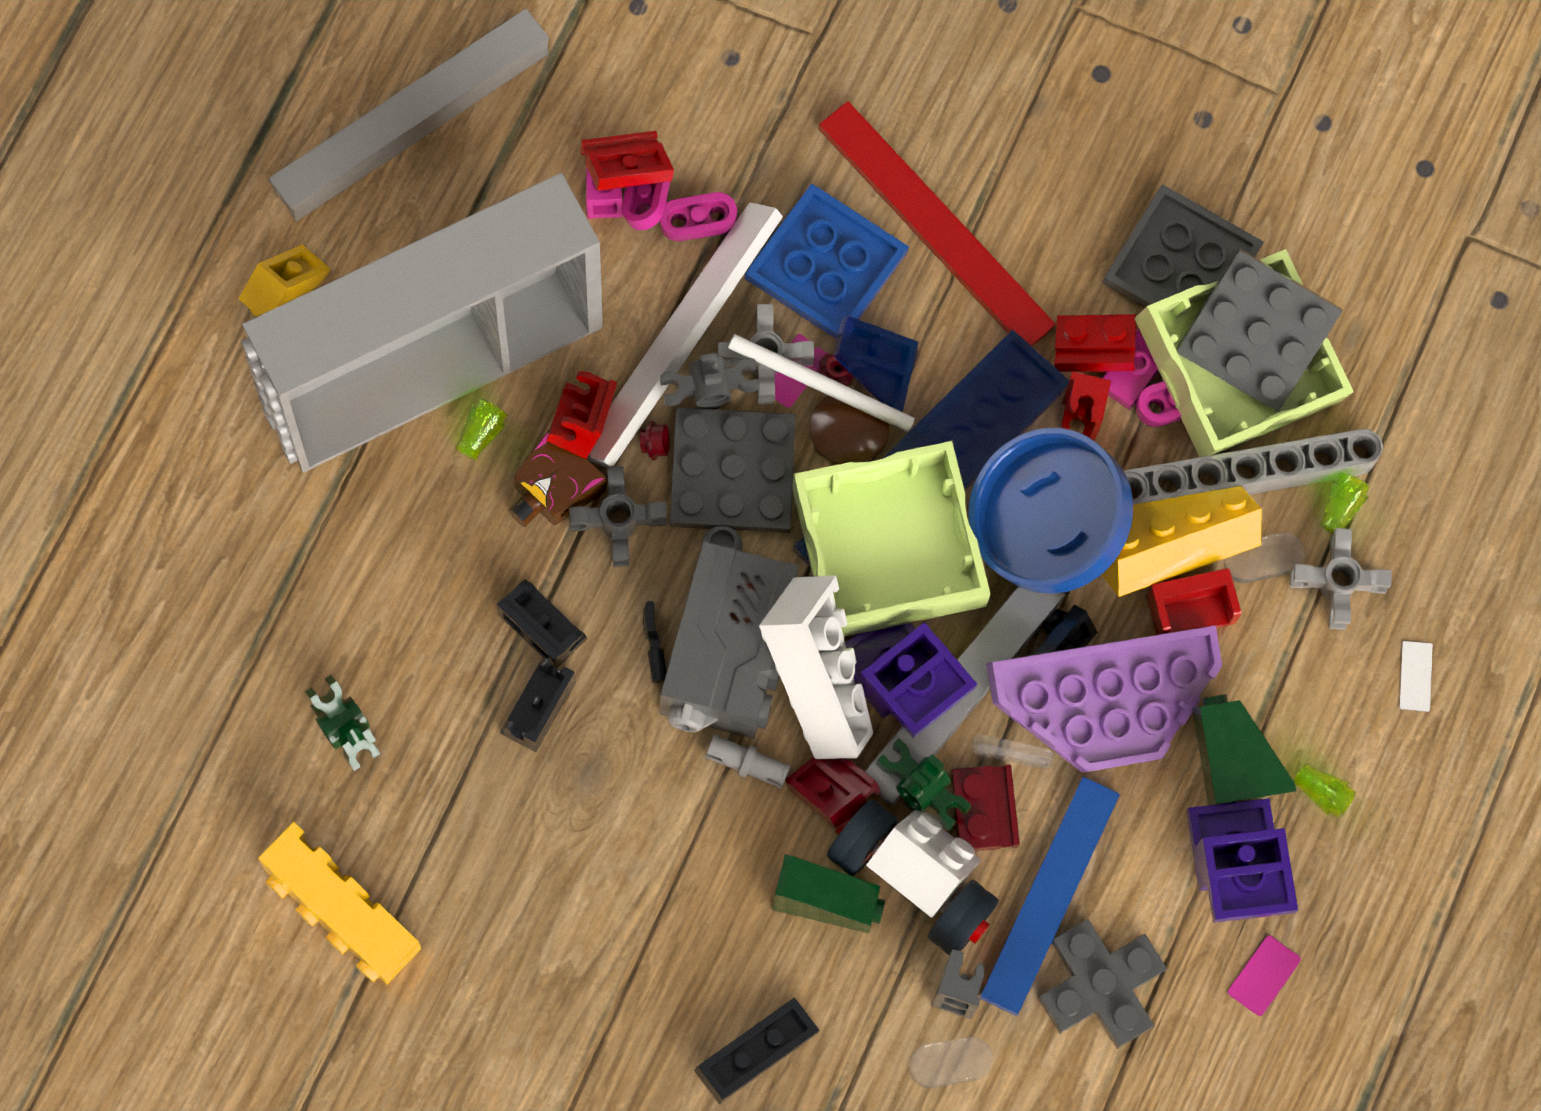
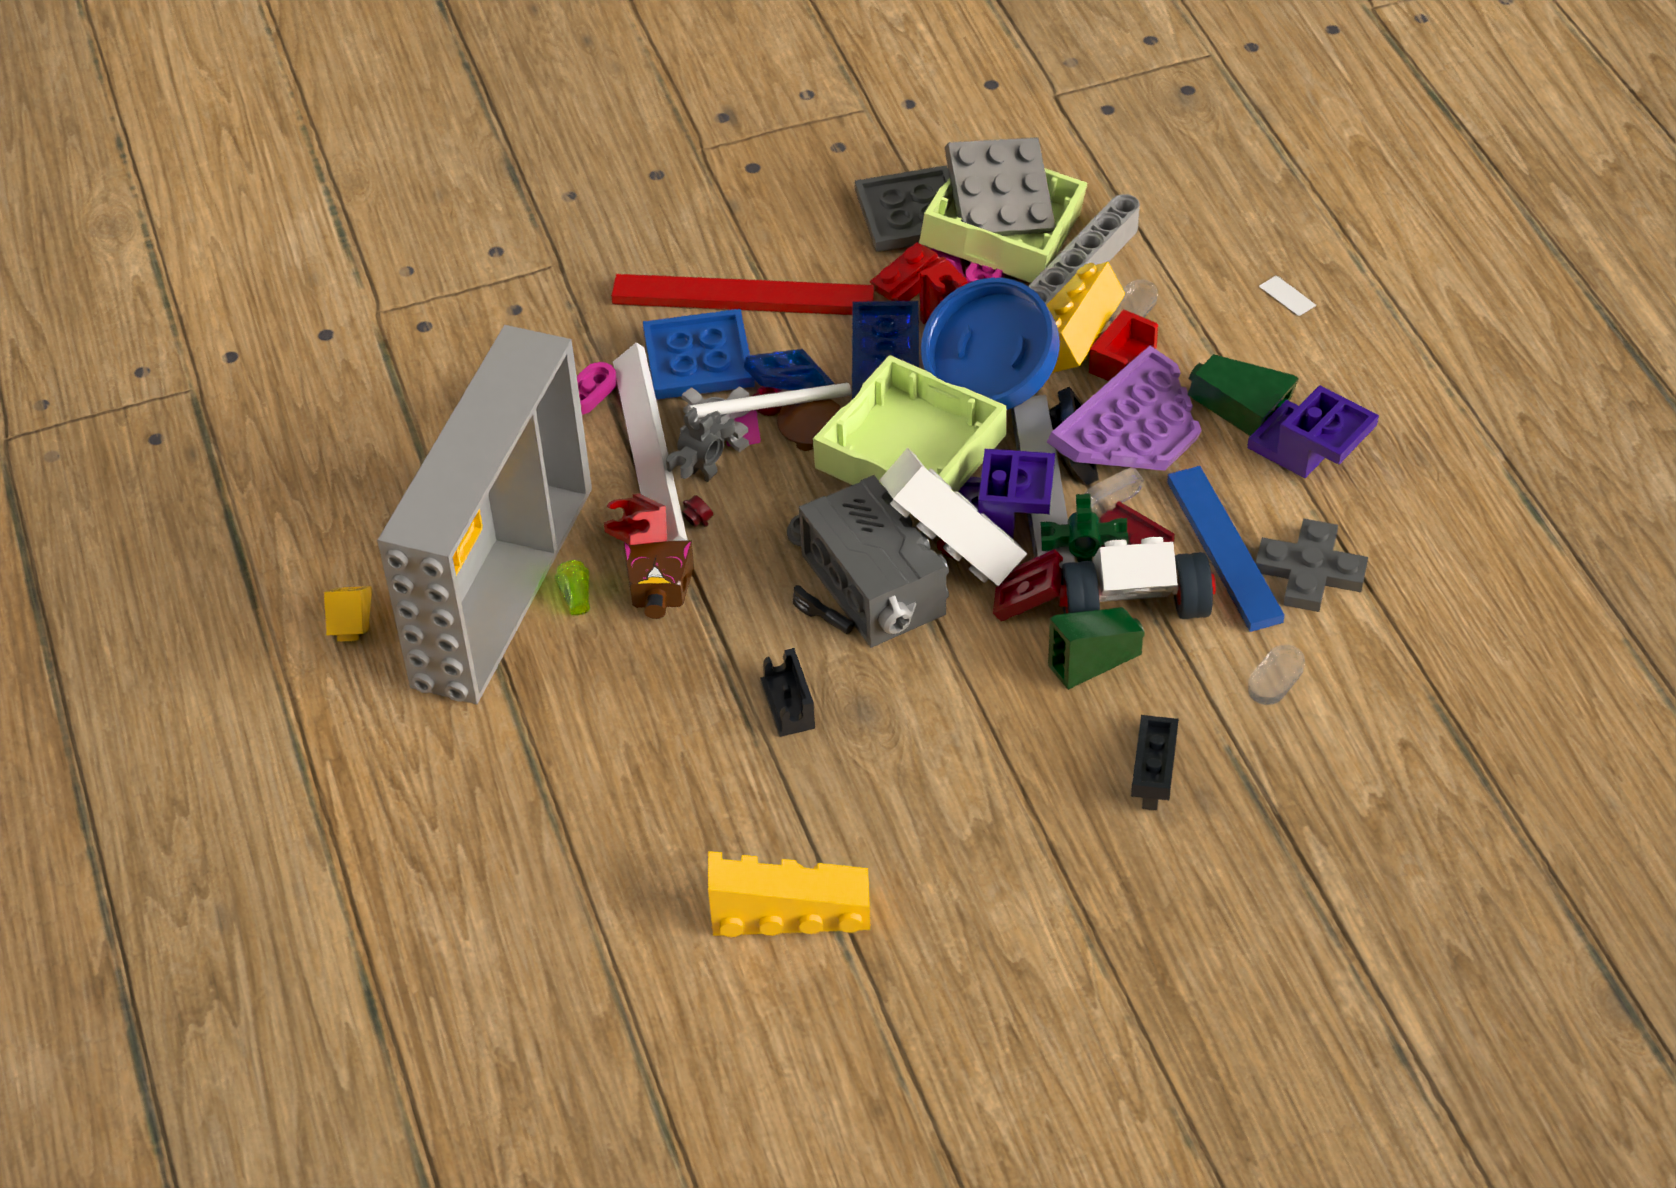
camera: 35 degrees left, 25 degrees down
light grey tile [268,9,549,222] -> none
dark green pin [305,675,380,771] -> none
black hinge [497,579,587,668] -> none
dark grey pin [569,466,667,567] -> none
dark grey plate [670,408,796,533] -> none
light grey pin [705,734,790,789] -> none
dark grey hinge [932,949,984,1019] -> none
dark pink sticker [1228,935,1301,1016] -> none
light grey pin [1290,528,1392,630] -> none
clear neon green cone [1294,763,1357,819] -> none
clear neon green cone [1319,473,1370,533] -> none

